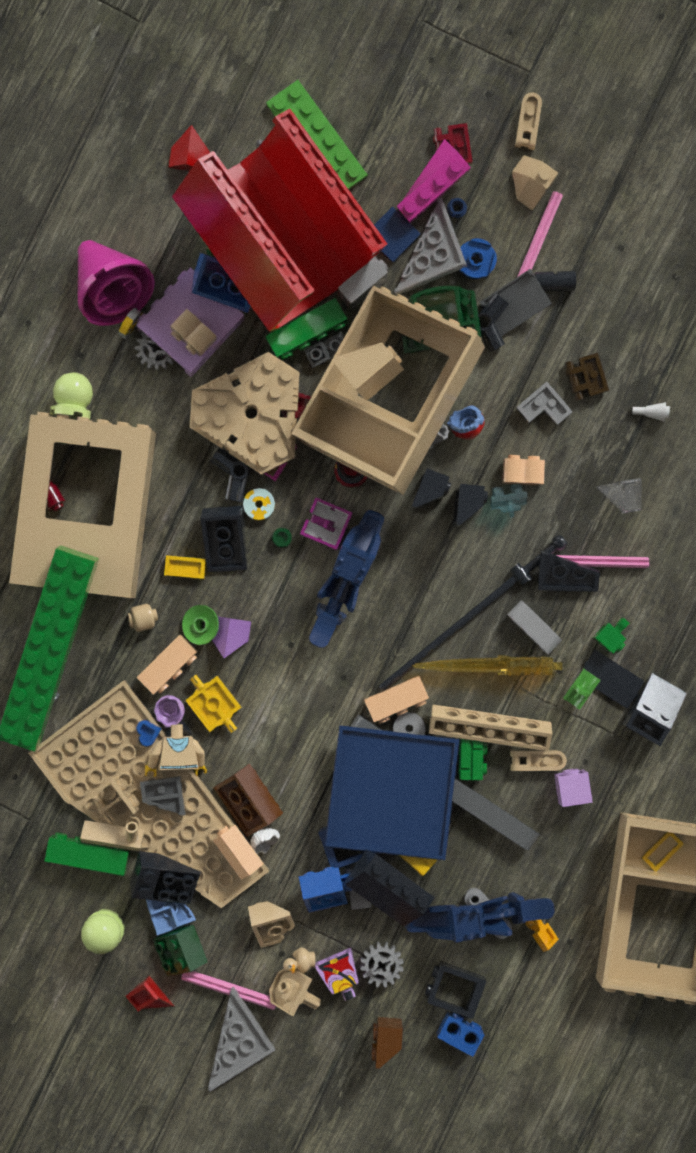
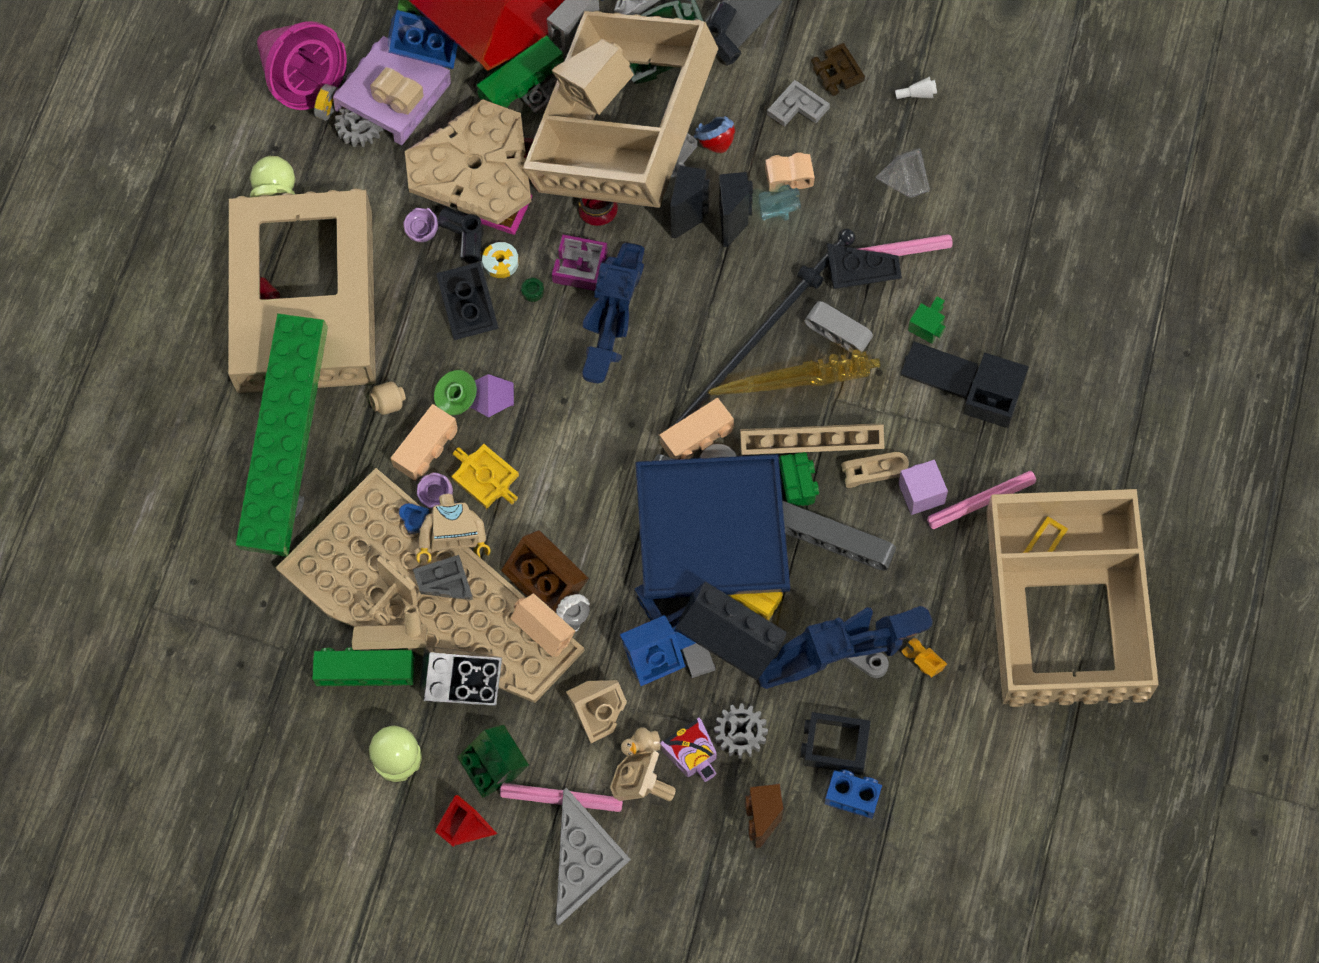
camera: 10 degrees left, 20 degrees down
medium blue brick [146,900,196,937] -> none
yellow tile [164,555,206,579] -> none
bright green hips [563,668,600,710] -> none
none -> lavender hair [403,208,438,242]
none -> bright pink axle [927,471,1036,529]

